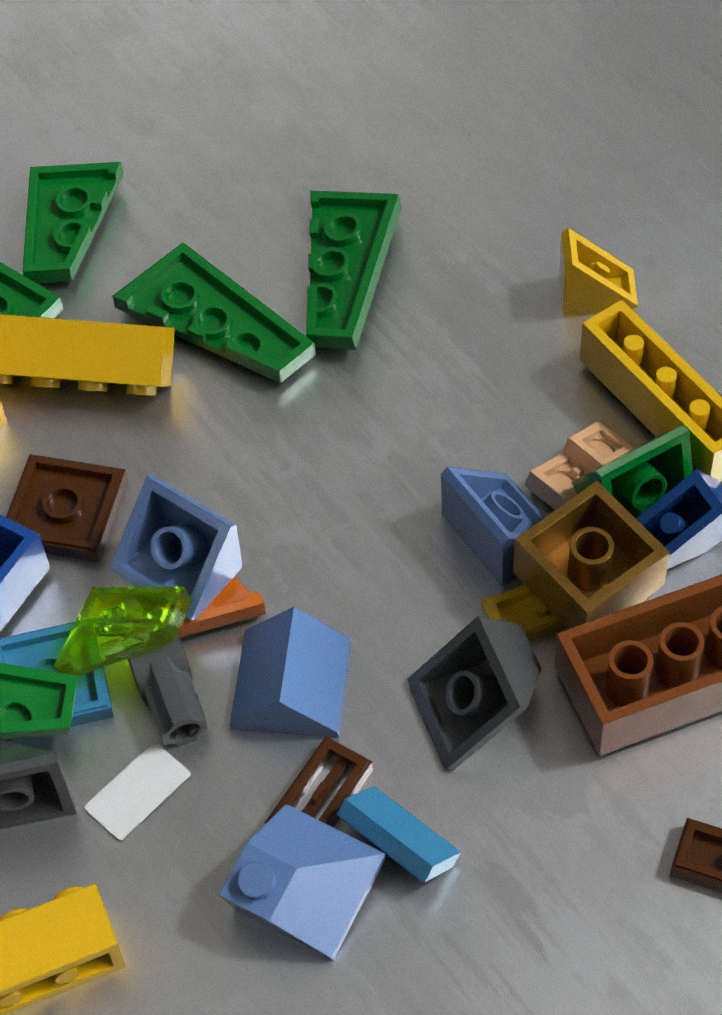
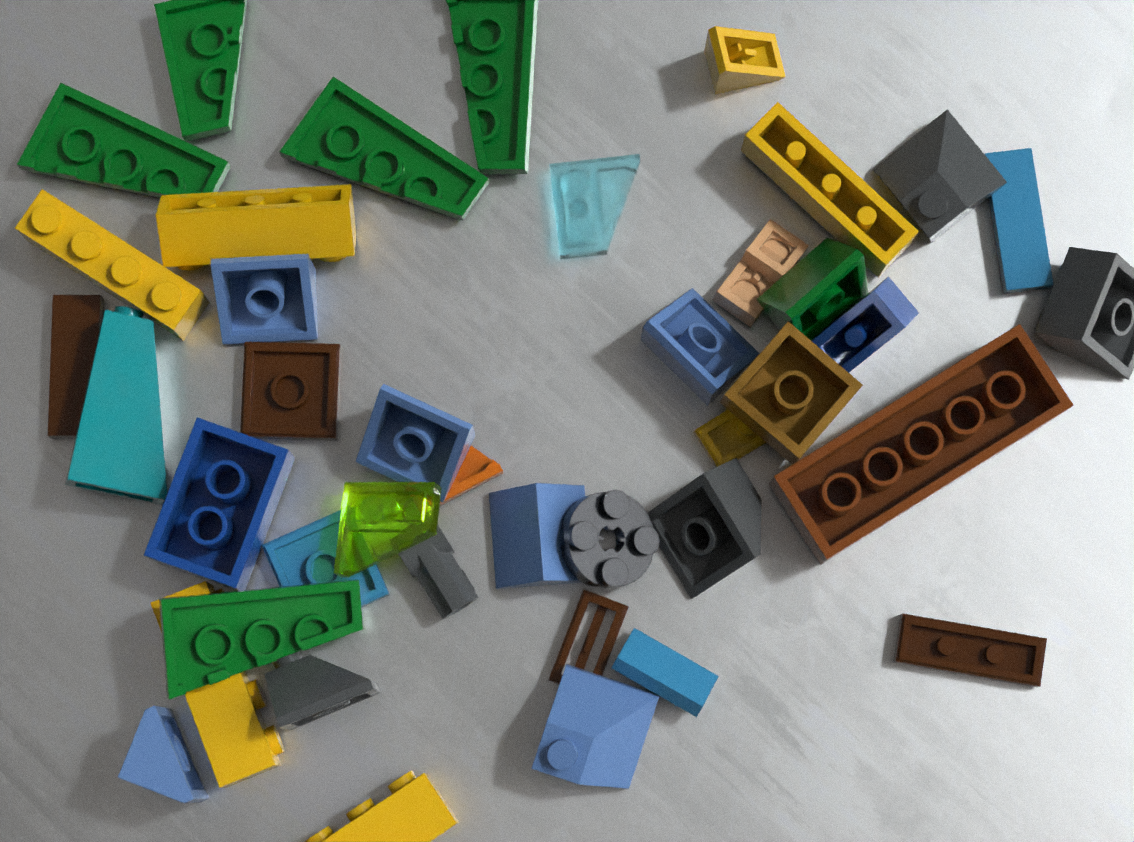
camera: 15 degrees left, 25 degrees up
white sticker [84,742,191,840] -> none
none -> medium blue slope [210,254,318,344]
none -> clear light blue wing [549,154,640,260]
none -> plate [561,490,660,588]

